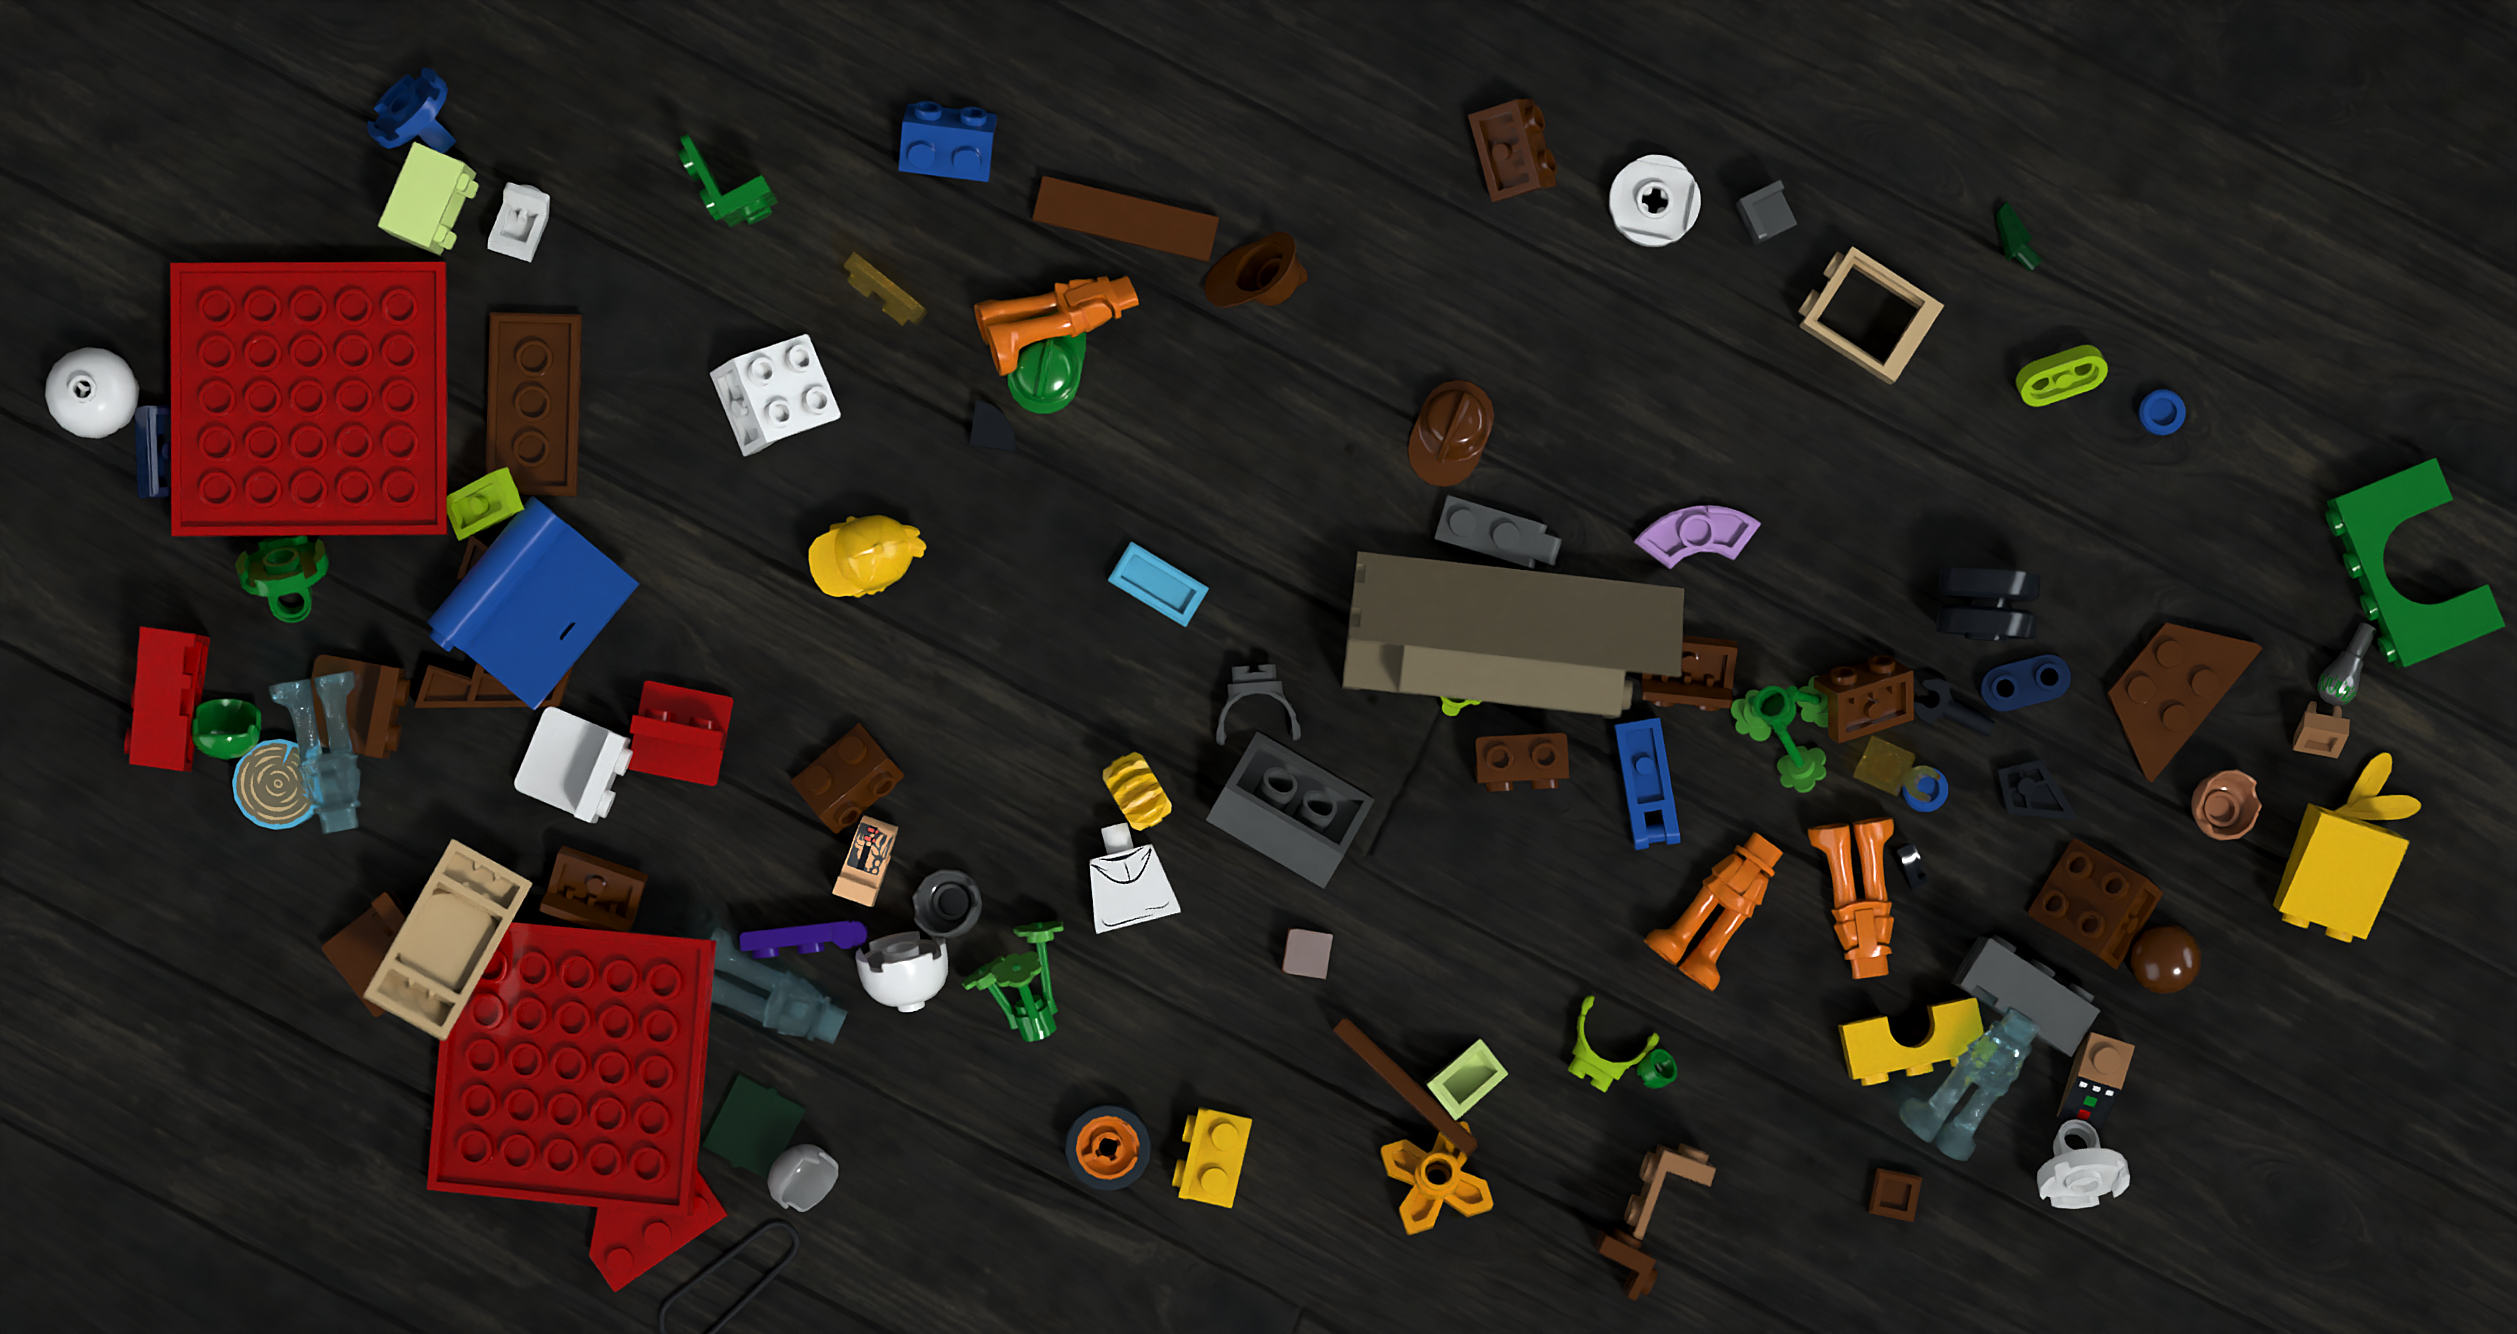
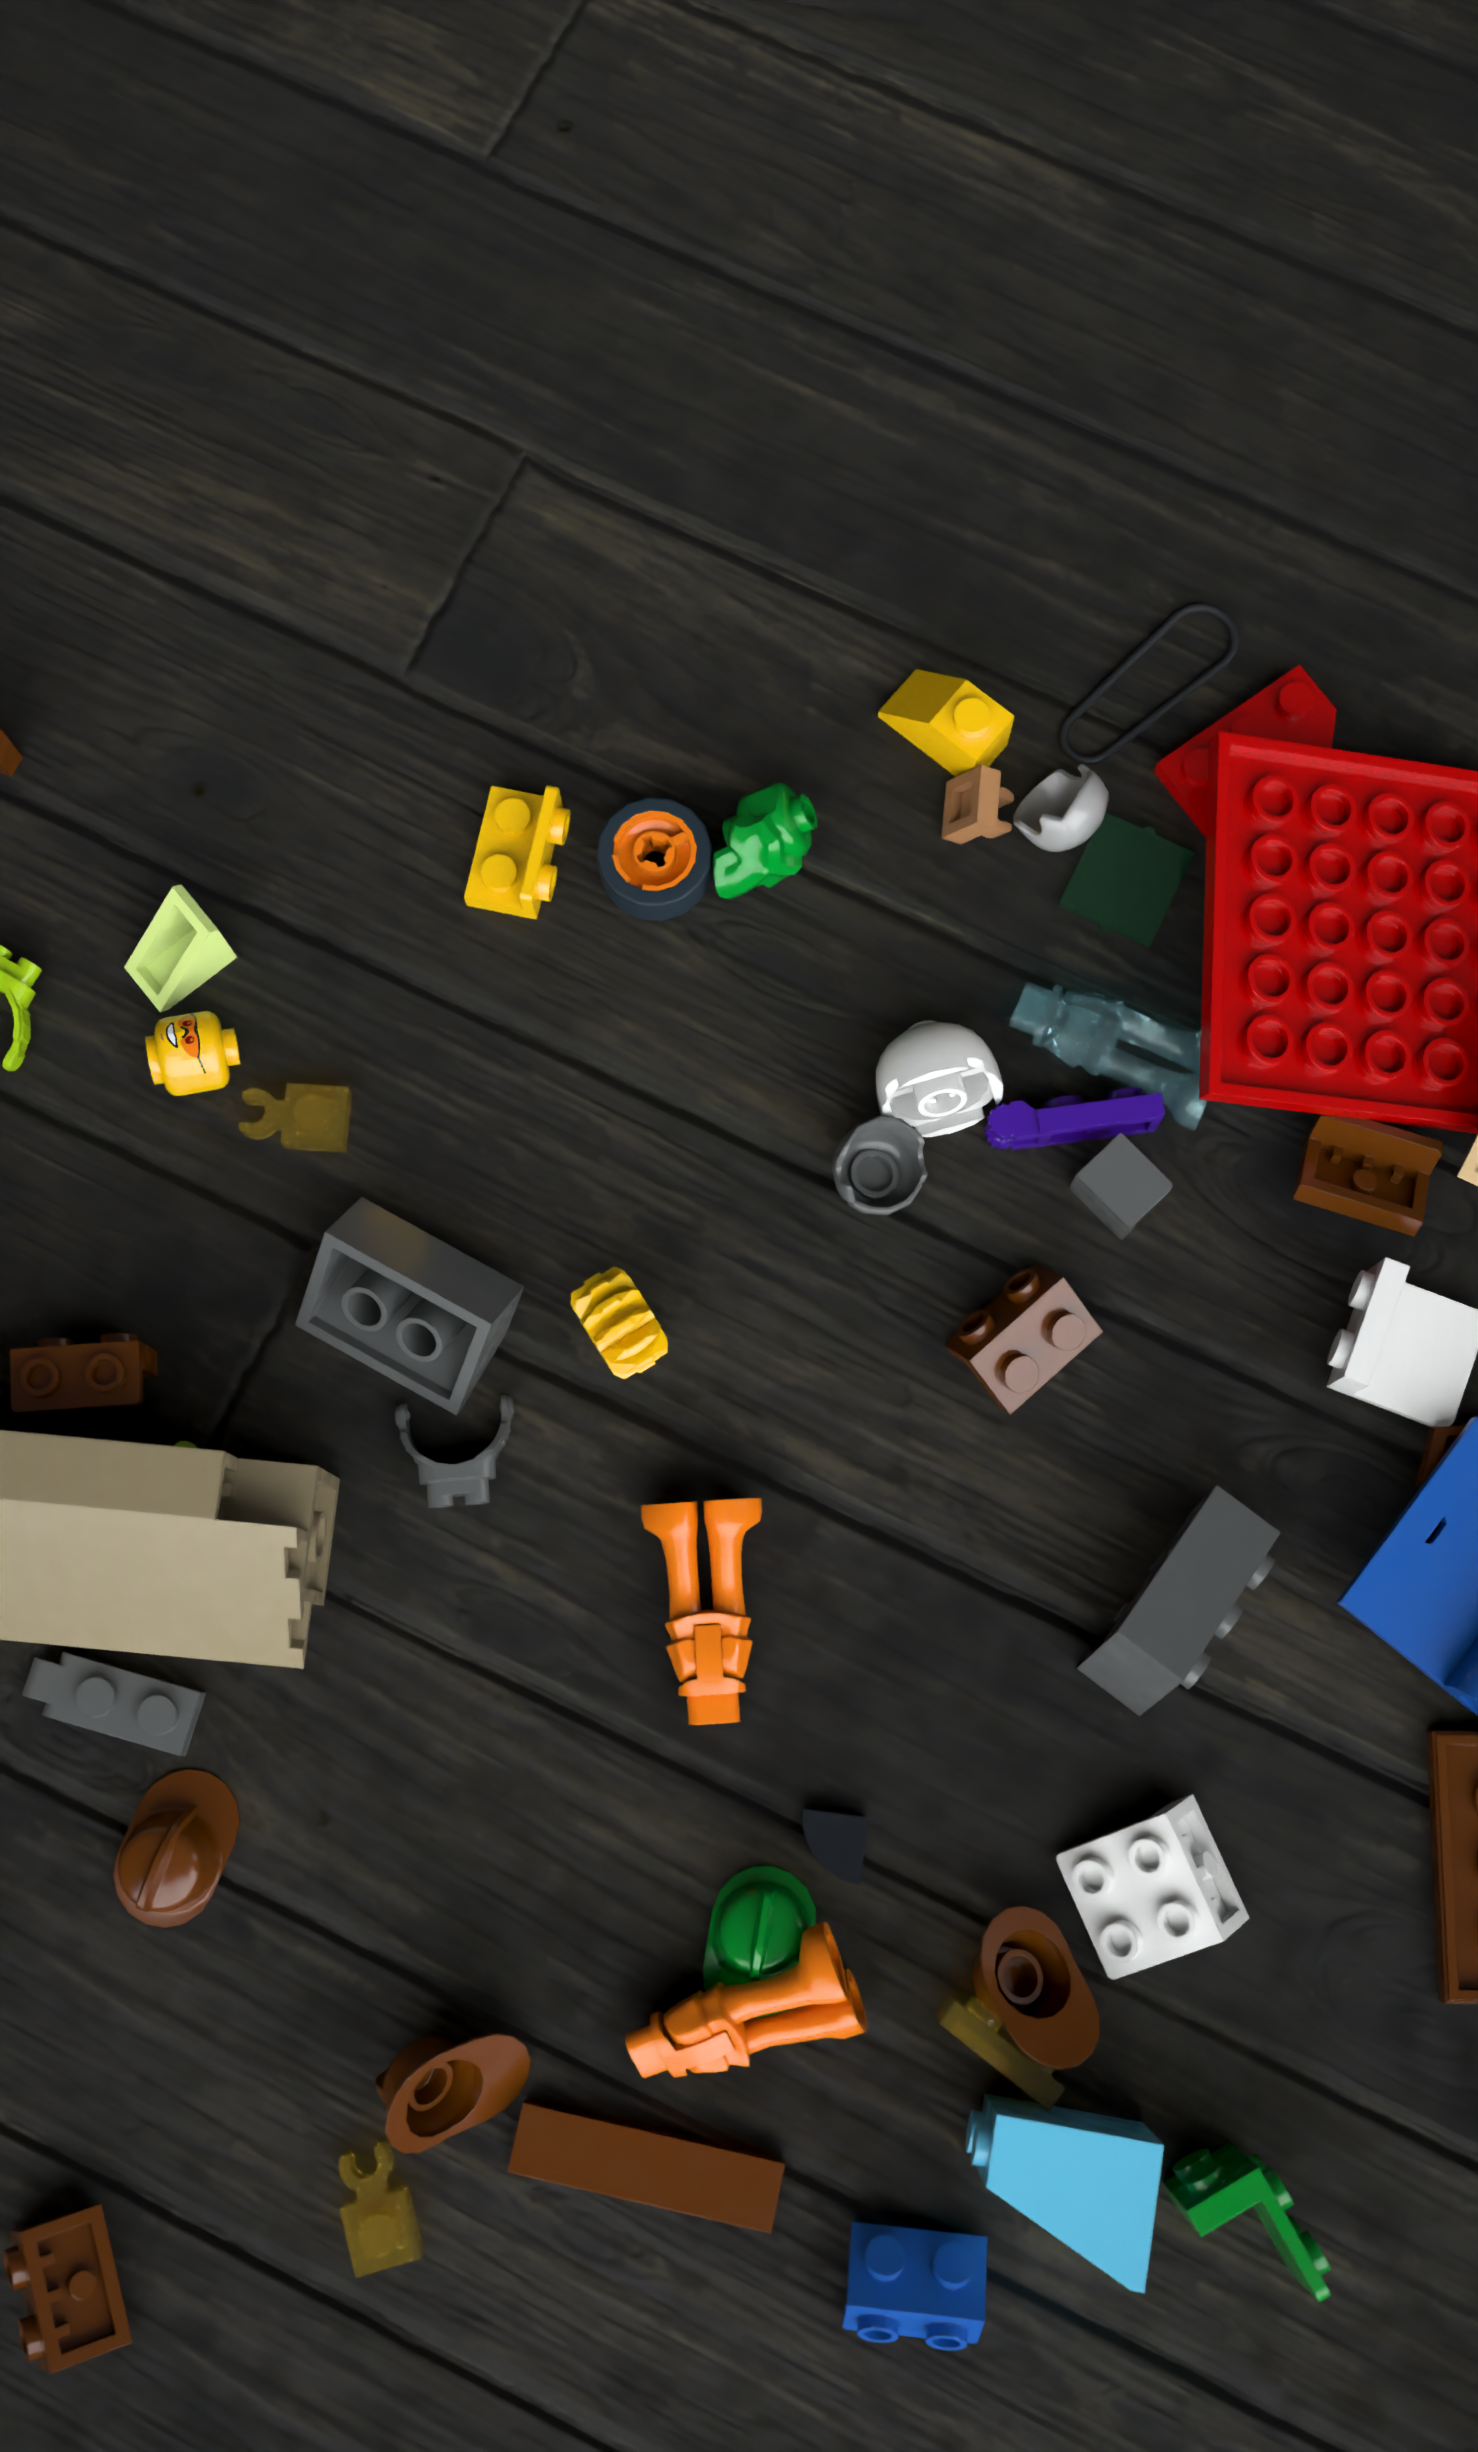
camera: 170 degrees left, 10 degrees down
red bracket [628,681,734,786] -> none
yellow hair [808,515,926,598] -> none
light nougat leg [832,815,898,907] -> none
plant [961,921,1064,1042] -> none
white torso [1090,822,1181,933] -> none
medium azure tile [1108,542,1209,627] -> none
slope [1281,927,1333,979] -> none
reddish brown tile [1333,1018,1478,1158] -> none
light orange plant [1381,1121,1493,1235] -> none
none -> yellow head [145,1011,241,1096]
none -> clear yellow plate [239,1083,352,1152]
none -> clear yellow plate [339,2140,425,2278]
none -> orange piece [641,1498,762,1725]
none -> green head [713,782,818,899]
none -> yellow slope [878,669,1014,777]
none -> medium nougat tile [942,765,1014,844]
none -> medium azure slope [965,2093,1164,2293]
none -> reddish brown piece [972,1906,1099,2070]
none -> dark grey panel [1069,1133,1173,1240]
none -> dark grey wedge [1077,1485,1281,1716]

